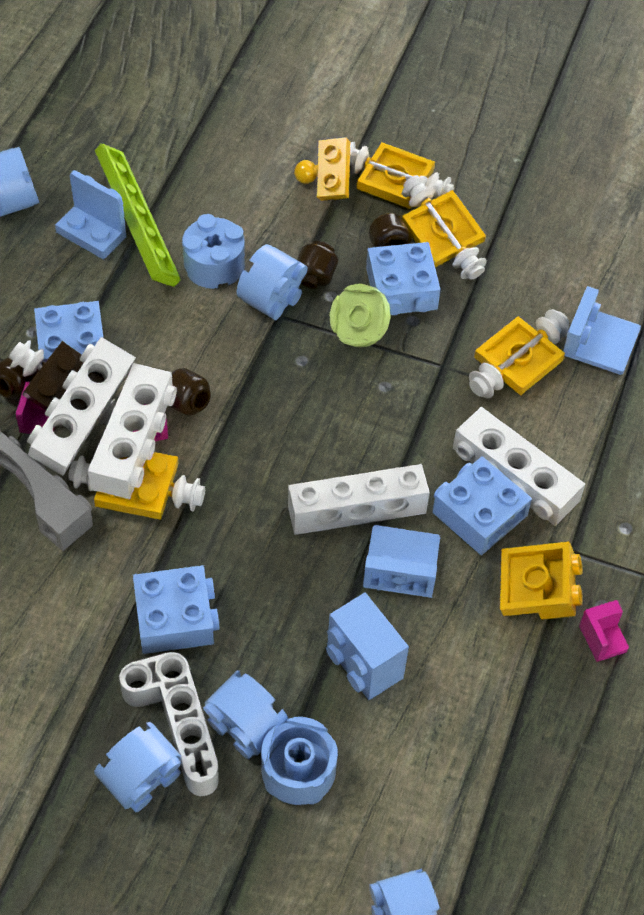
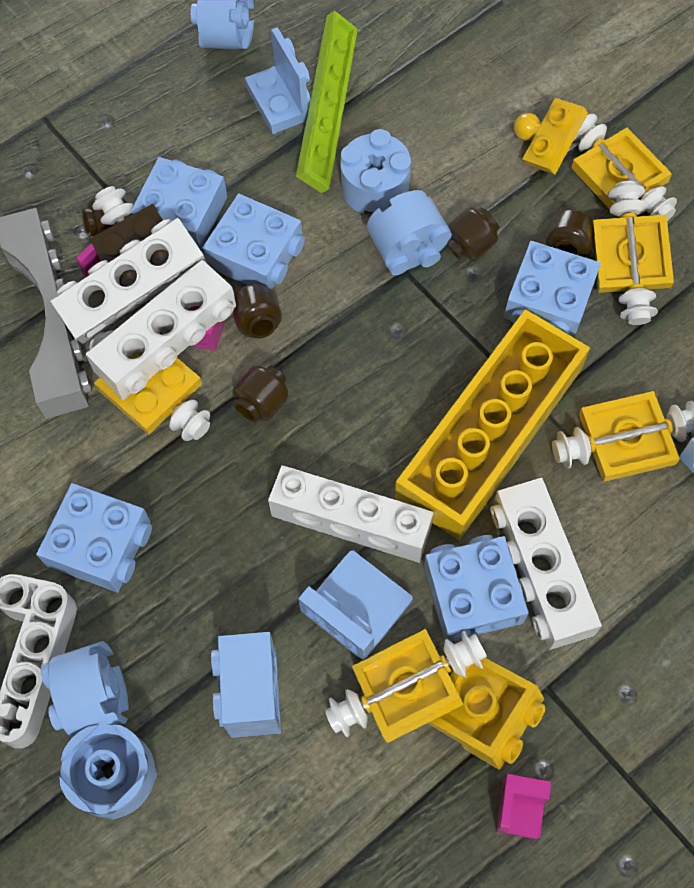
camera: 35 degrees right, 10 degrees up
yellowish green tile [330,283,391,348] -> none
none -> light blue brick [202,193,305,290]
none -> dark brown head [232,366,289,423]
none -> yellow plate [325,629,487,743]
none -> yellow brick [395,309,590,541]

